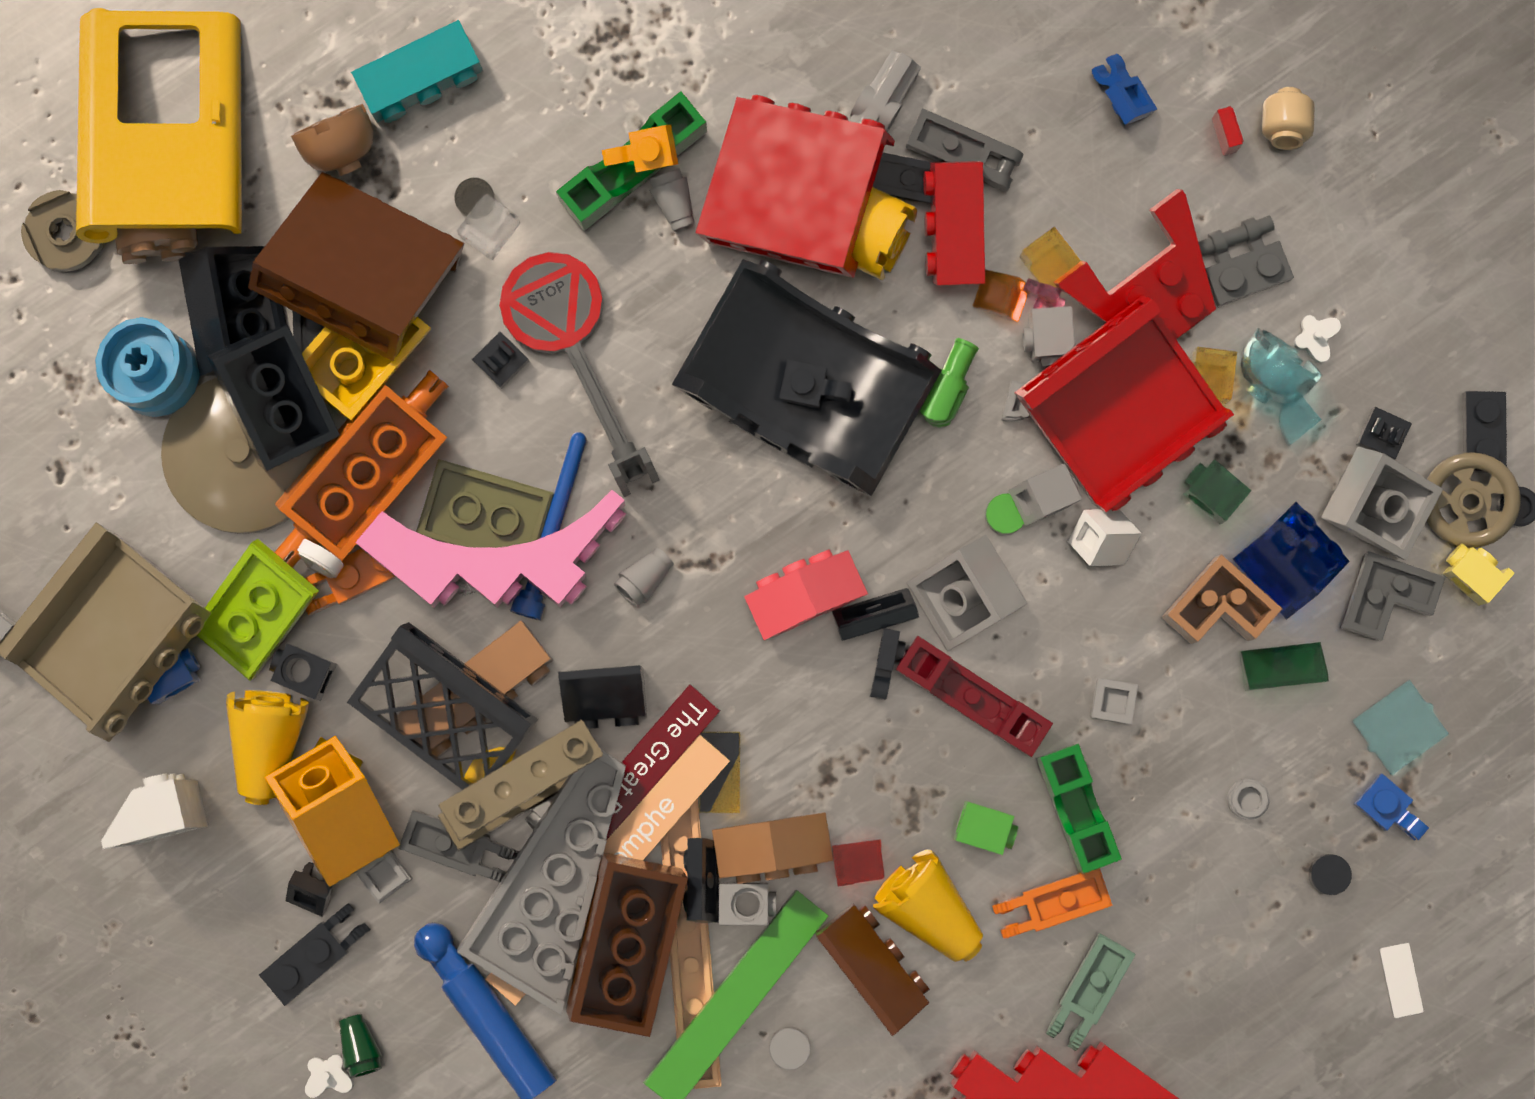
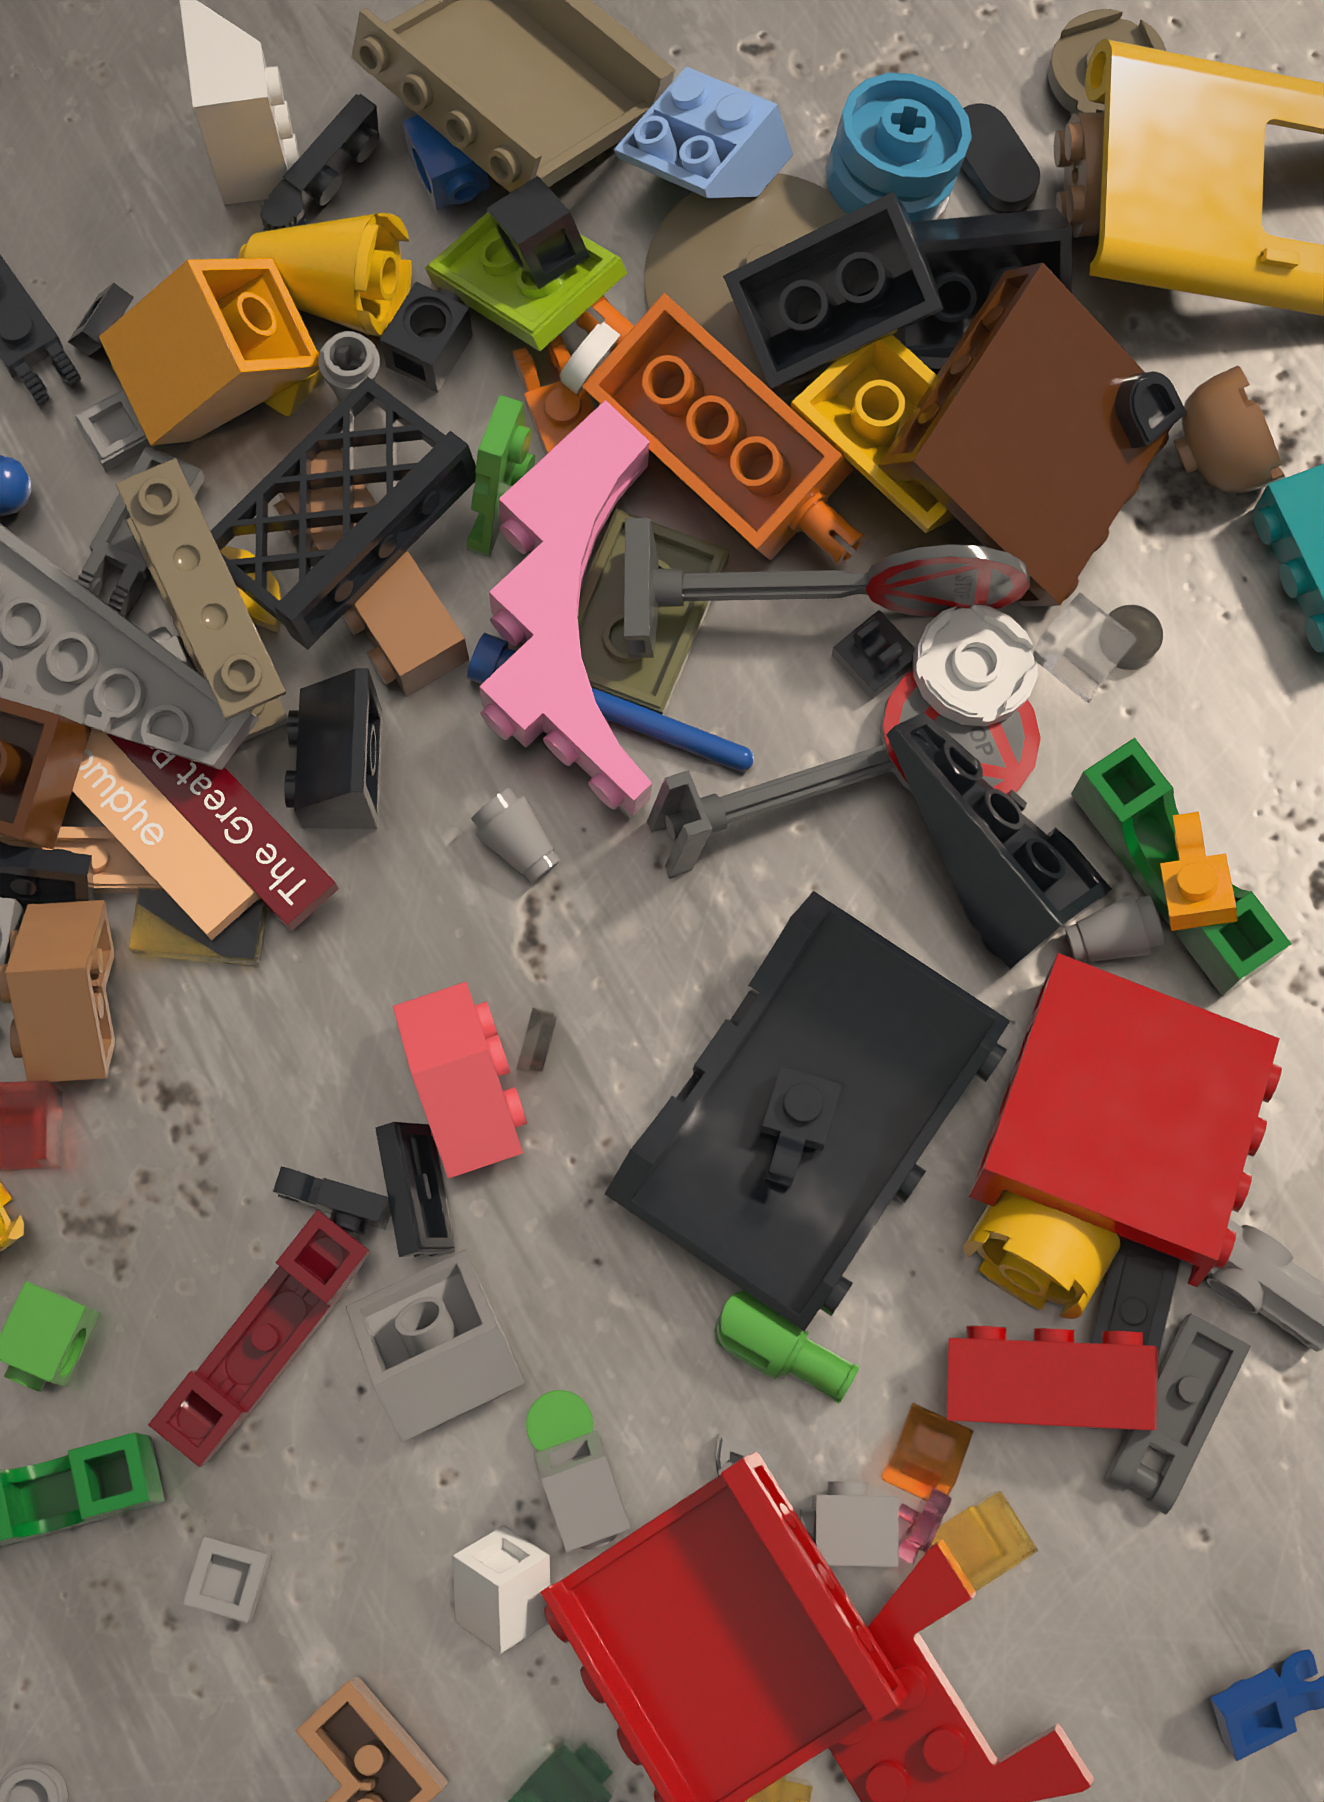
camera: 95 degrees right, 10 degrees down
none -> black hinge [260,93,380,231]
none -> light grey cone [318,331,380,403]
none -> bright green wing [466,395,535,557]
none -> black brick [487,176,590,289]
none -> clear smoke tile [516,1007,557,1075]
none -> light blue slope [614,66,793,198]
none -> dark grey piece [624,518,1030,658]
none -> black wedge [886,712,1112,969]
none -> white tile [913,605,1038,726]
none -> black tile [962,103,1040,212]
none -> black tile [1116,371,1187,448]

